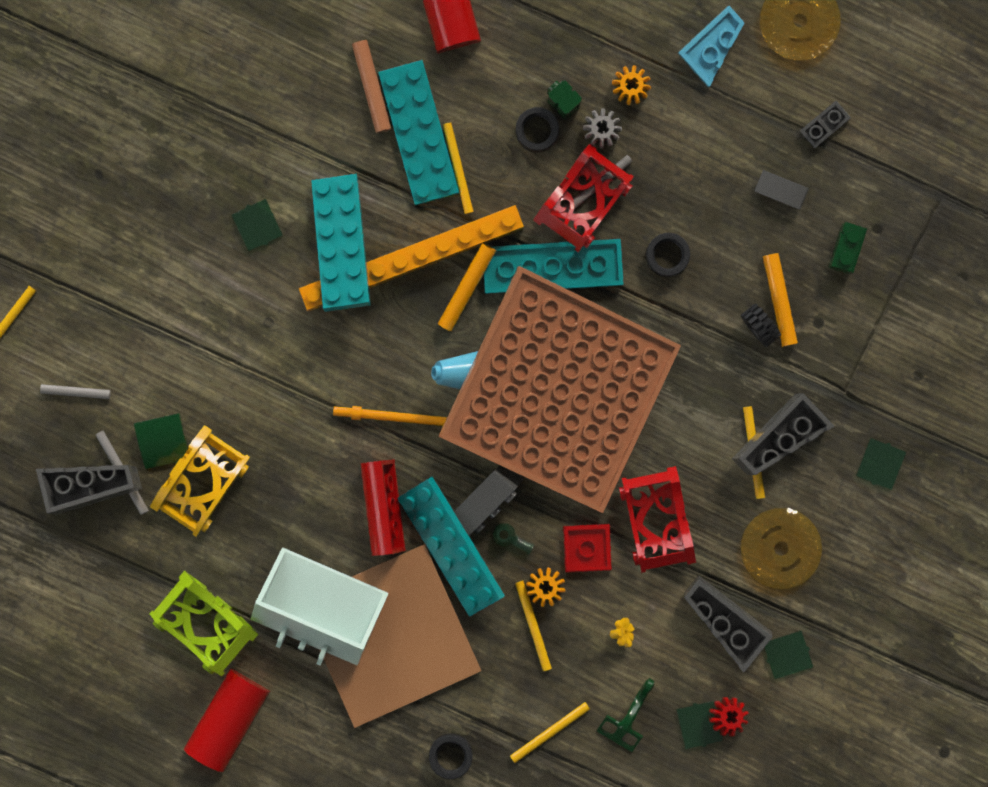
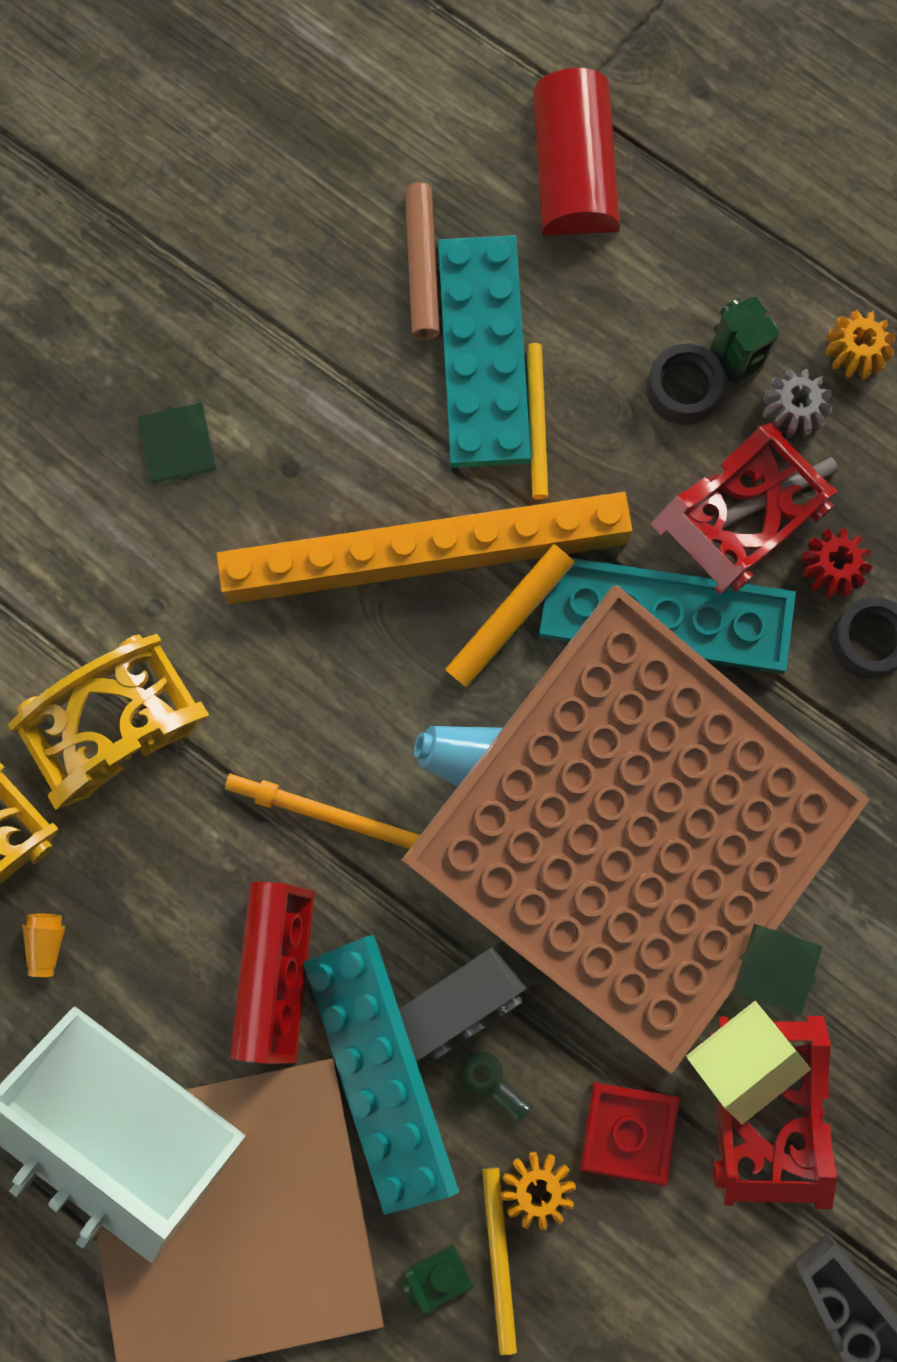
camera: 10 degrees right, 10 degrees down
teal plate [311,174,371,312] -> none
yellow plant [610,618,634,648] -> none
none -> yellow fence [8,634,209,810]
none -> light orange cone [22,913,66,977]
none -> dark green bracket [402,1243,473,1316]
none -> yellowish green slope [686,1001,811,1124]
none -> clear green piece [733,923,823,1014]
none -> red gear [801,528,873,598]

